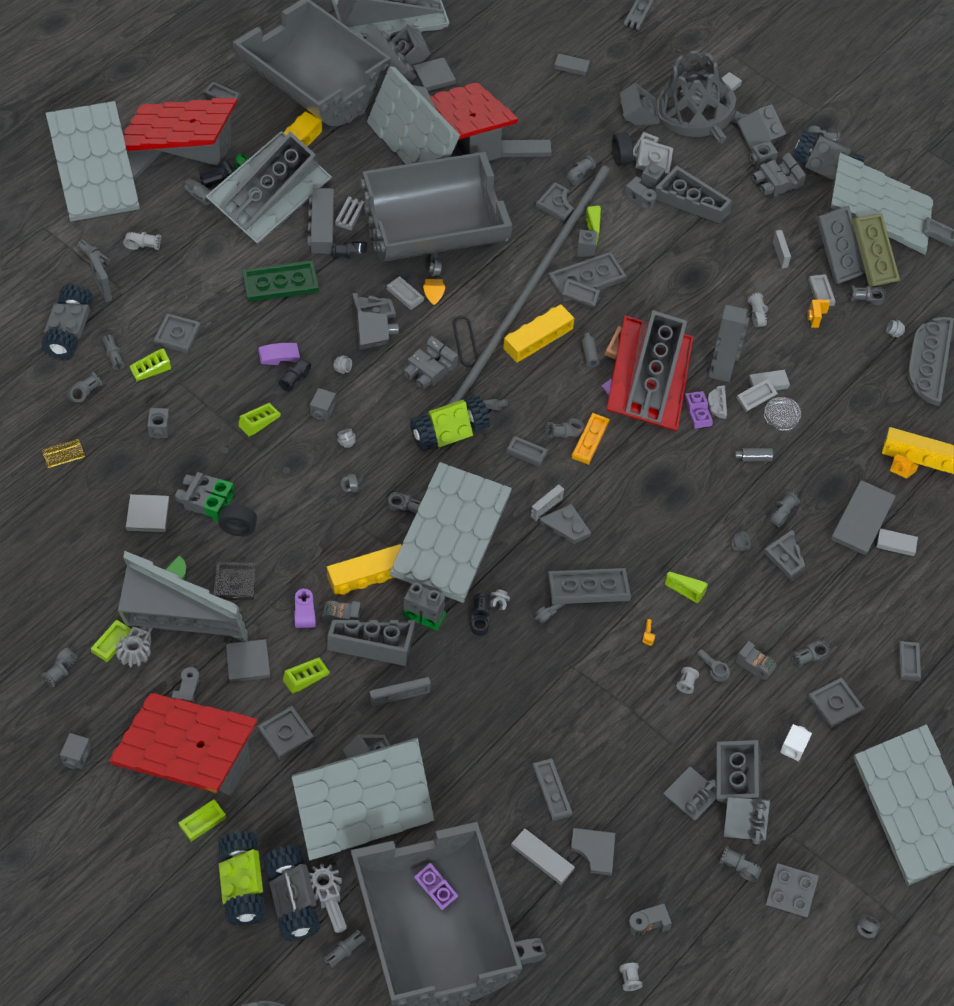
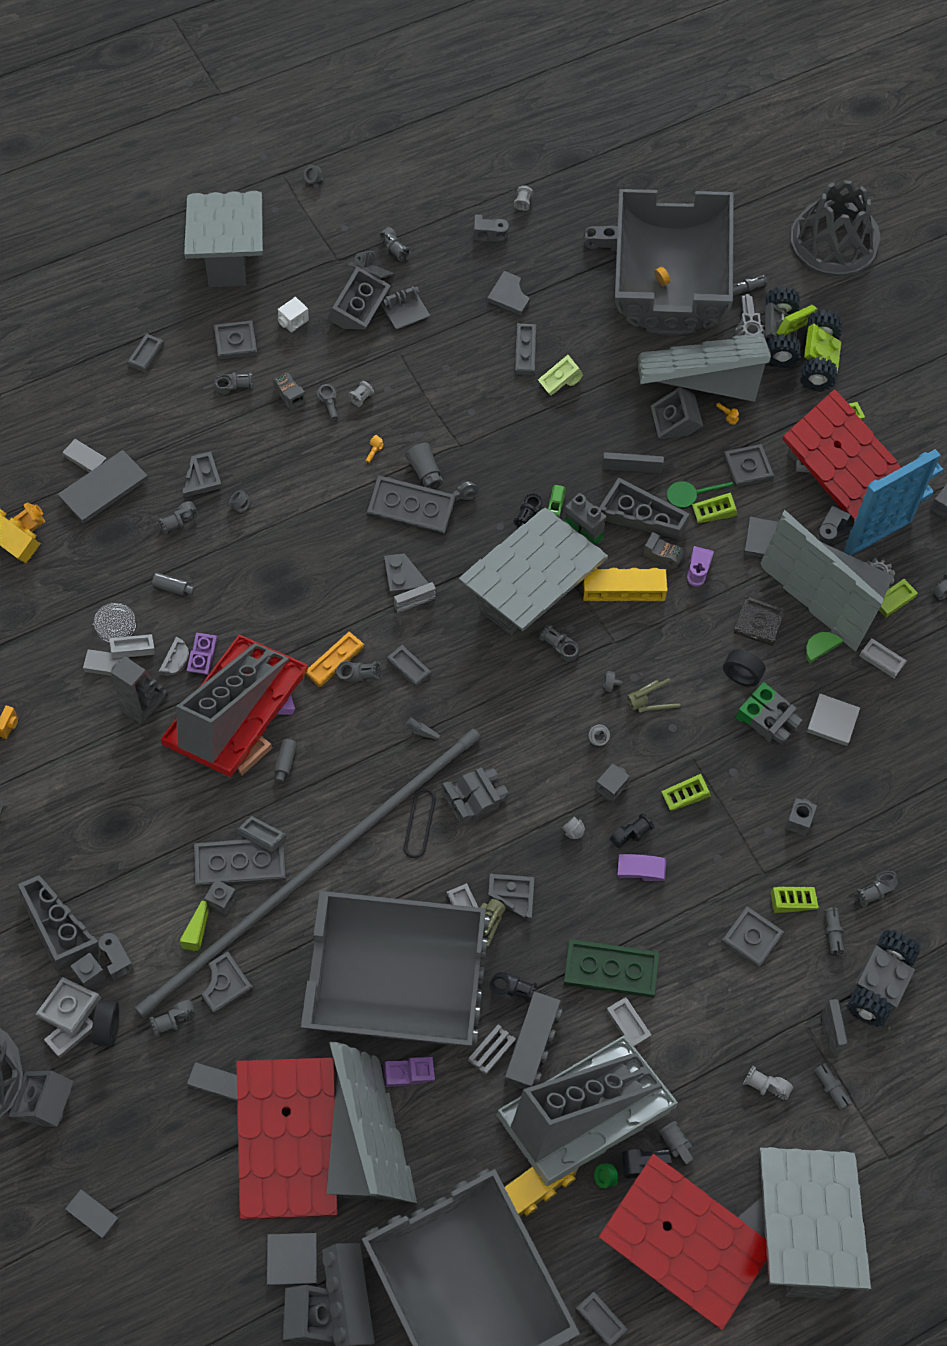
camera: 160 degrees left, 5 degrees up
clear yellow tile [42,439,85,468] -> none
dark grey torso [356,311,399,350] -> none
plate [410,396,490,451] -> none
medium lavender slope [414,863,458,910] -> none
light orange tile [423,279,445,305] -> none
light grey plate [490,589,510,610] -> none
yellow brick [503,304,574,363] -> none
light grey tile [511,829,575,885] -> none
lime slope [665,572,708,603] -> none
light grey connector [747,292,768,327] -> none
dark grey hinge [766,863,819,918] -> none
none -> dark grey plant [405,443,443,489]
none -> olive plant [480,899,506,948]
none -> yellowish green plate [538,355,583,396]
none -> bright green bar [548,485,566,518]
none -> light grey tile [606,997,651,1047]
none -> olive plant [627,678,681,713]
none -> light orange tile [654,267,670,287]
none -> green piece [667,481,733,508]
none -> lime tile [776,305,817,336]
none -> dark azure hinge [843,449,944,556]
none -> light grey tile [859,638,907,679]

